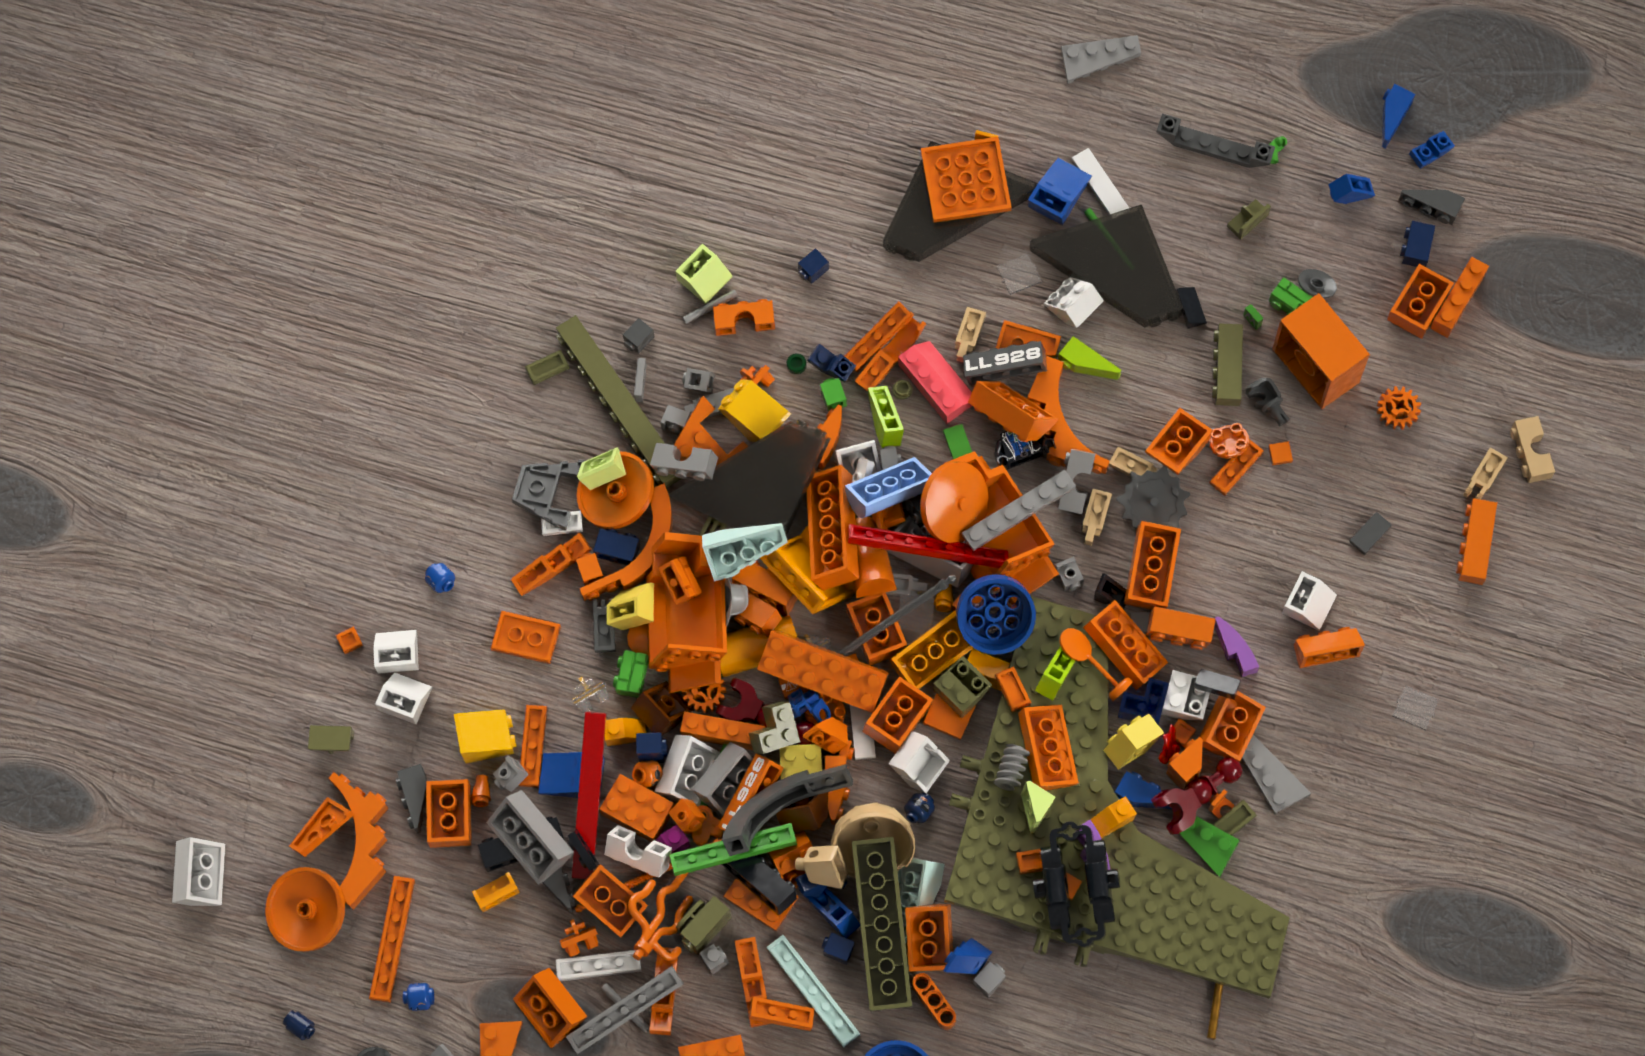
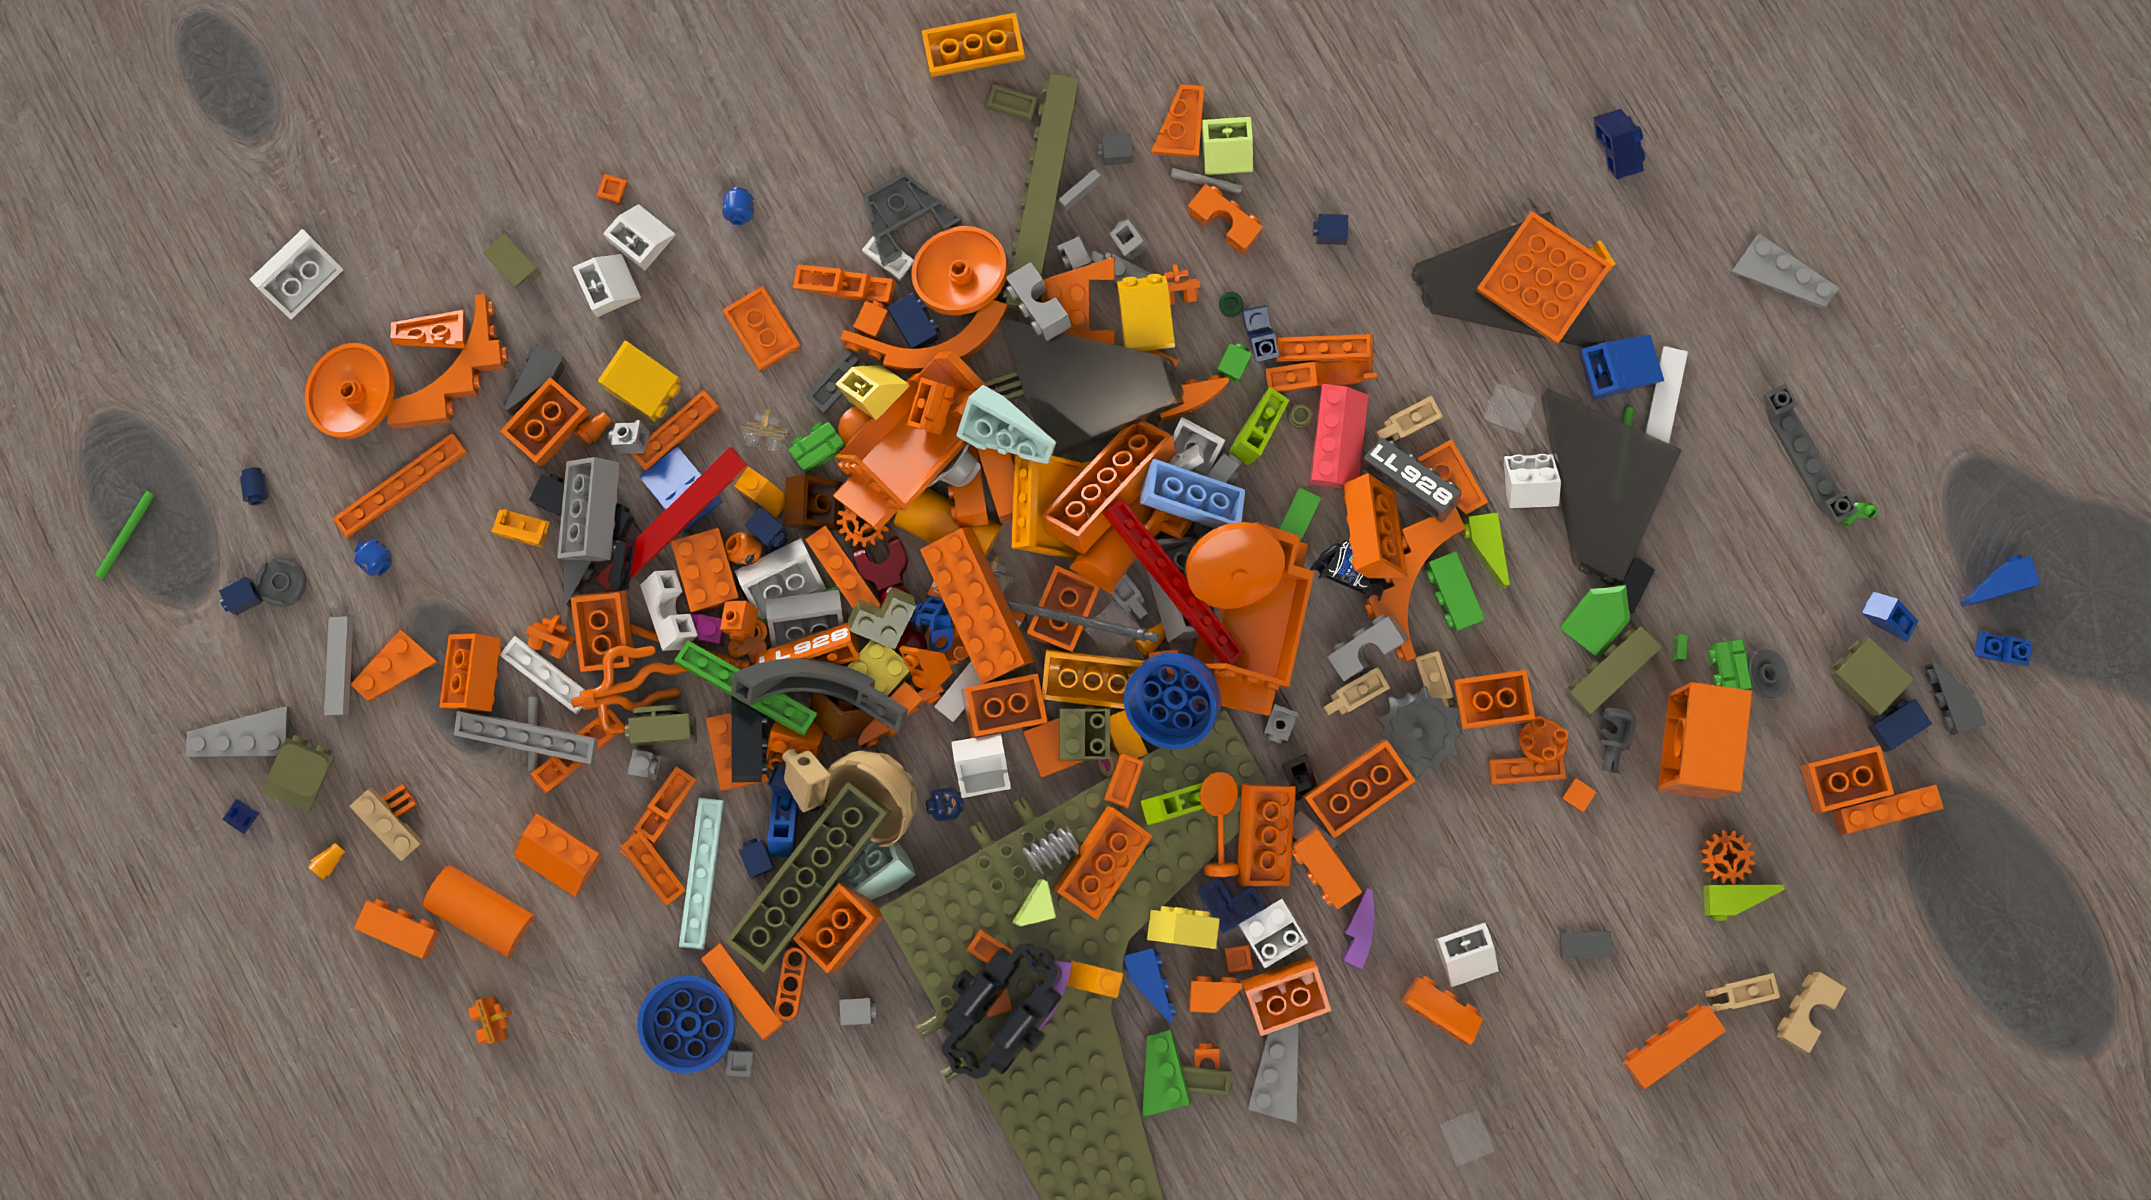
camera: 40 degrees right, 10 degrees up
yellowish green slope [577,447,626,490] -> none
blue slope [943,938,992,974] -> none
light grey plate [962,470,1076,551] -> none
dark red piece [1151,757,1242,835] -> none
red plate [1158,724,1180,764] -> none
slope [1194,669,1241,700] -> none
olive panel [1227,199,1271,240] -> none
none -> orange slope [701,943,784,1040]
none -> light orange brick [922,13,1025,78]
none -> tan tile [1098,750,1119,776]
none -> orange wing [1151,84,1204,158]
none -> bright green brick [1425,551,1485,633]
none -> bright green tile [1560,585,1630,658]
none -> clear blue brick [1594,109,1645,180]
none -> lime slope [1703,885,1785,921]
none -> olive brick [1829,638,1914,717]

